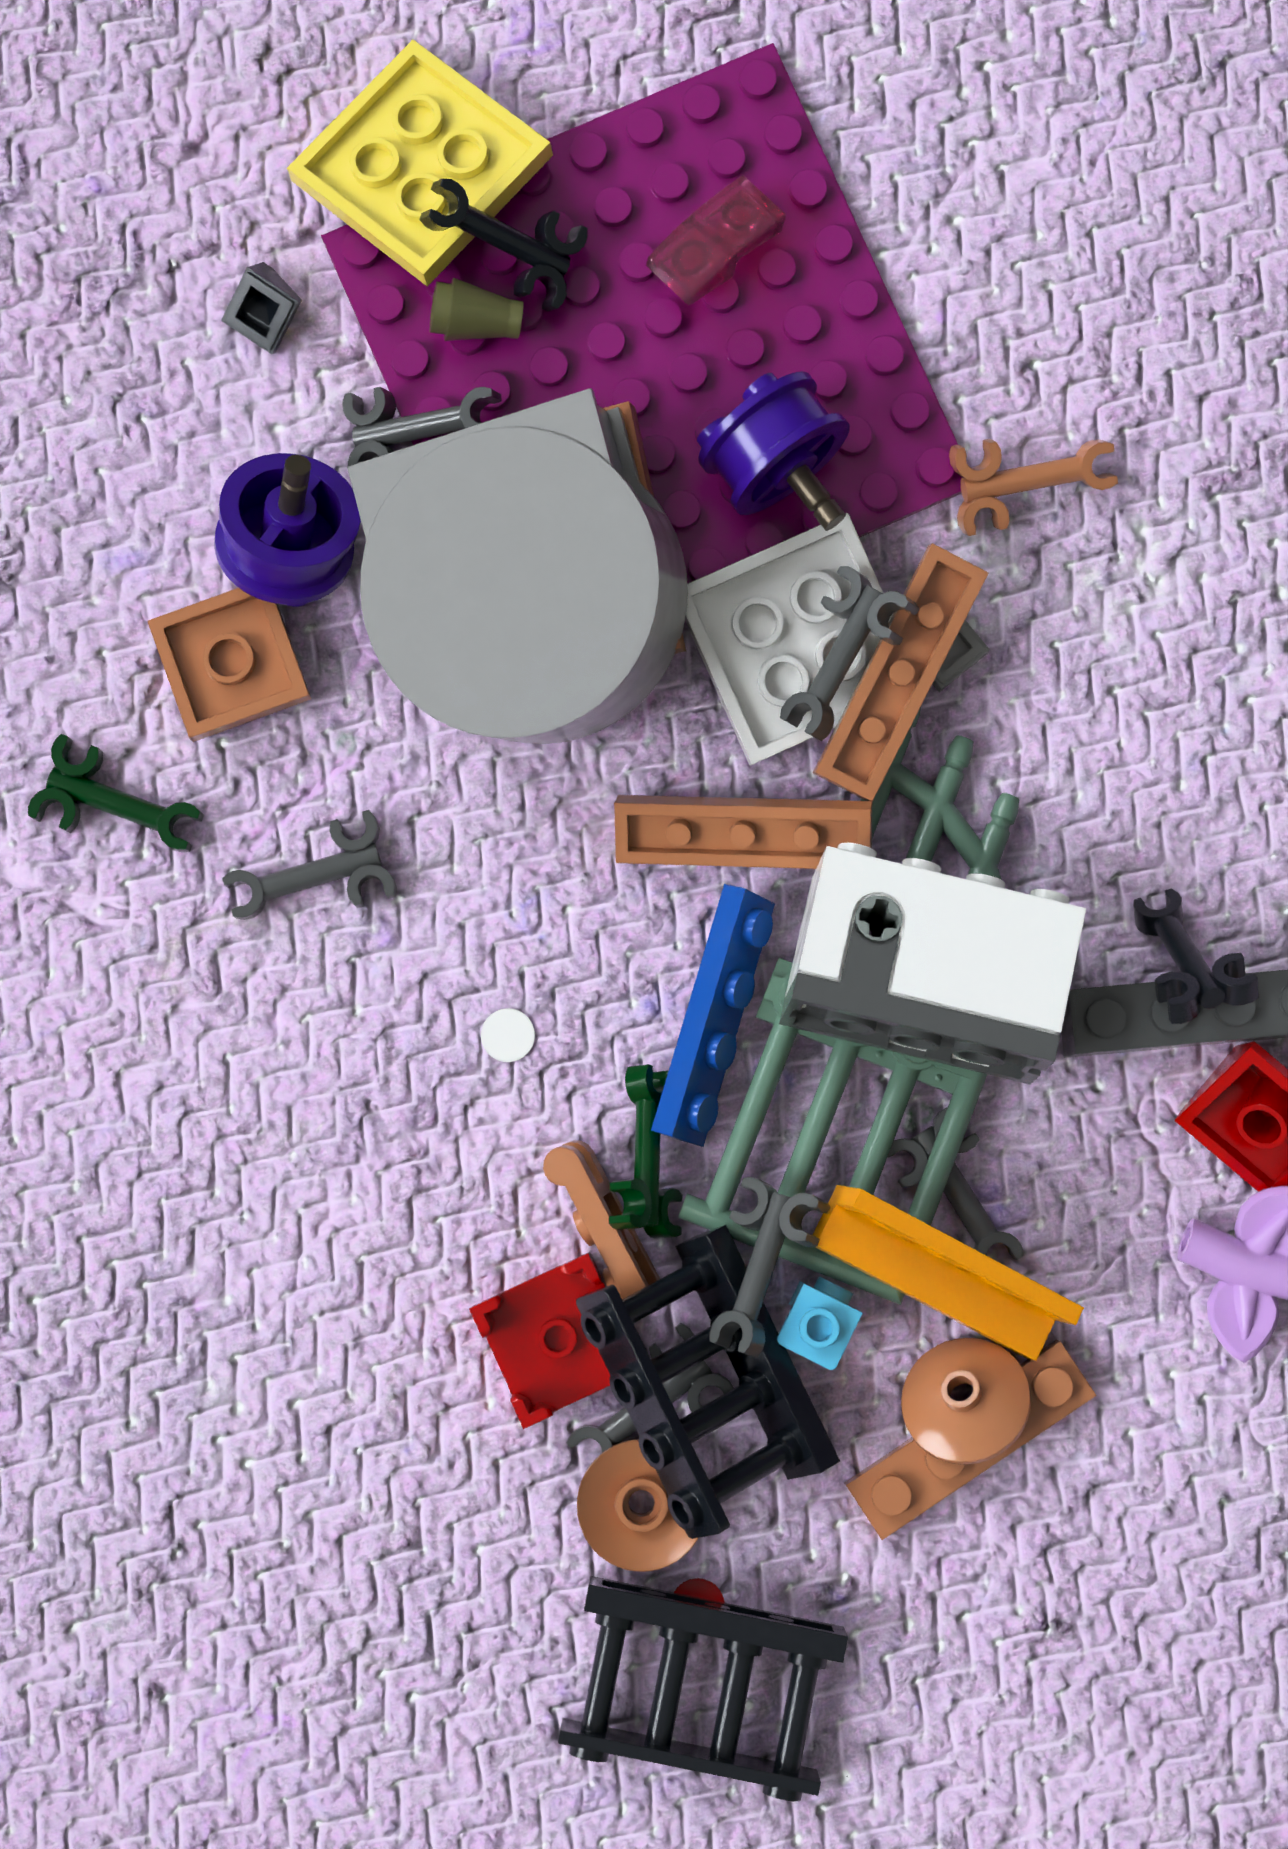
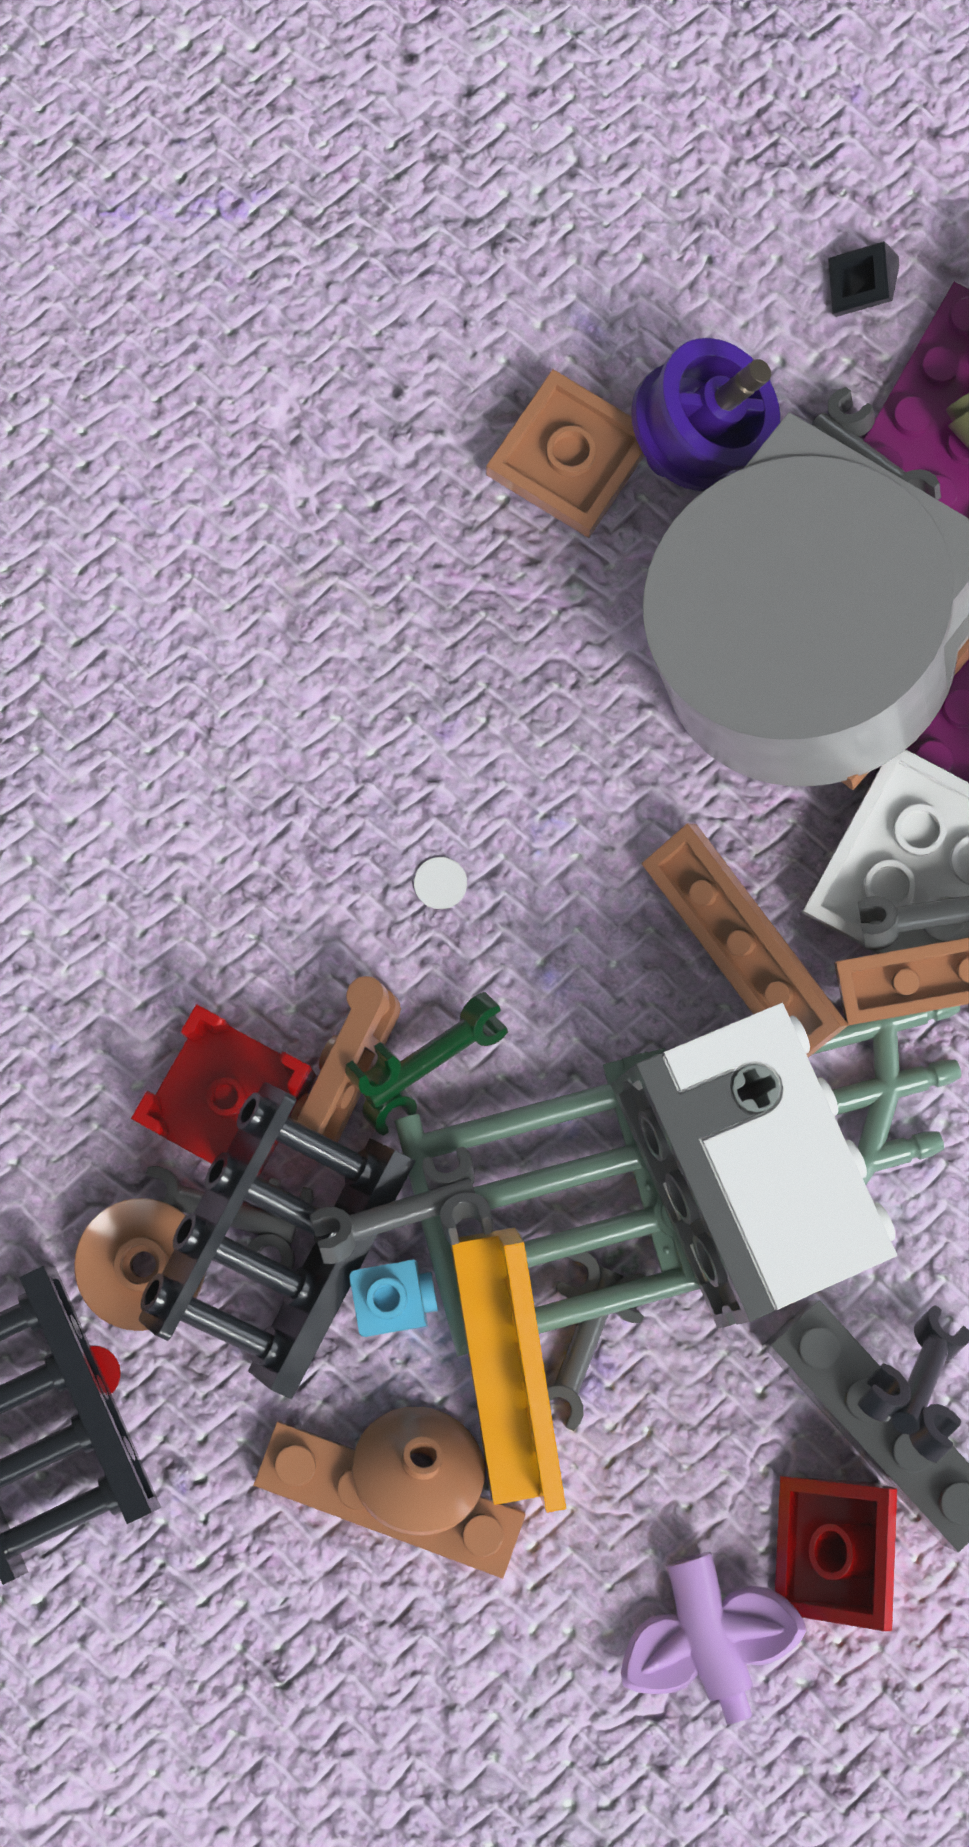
camera: 55 degrees right, 5 degrees down
dark green bar [28,734,204,852] -> none
dark grey bar [222,810,397,920] -> none
blue plate [651,884,775,1147] -> none

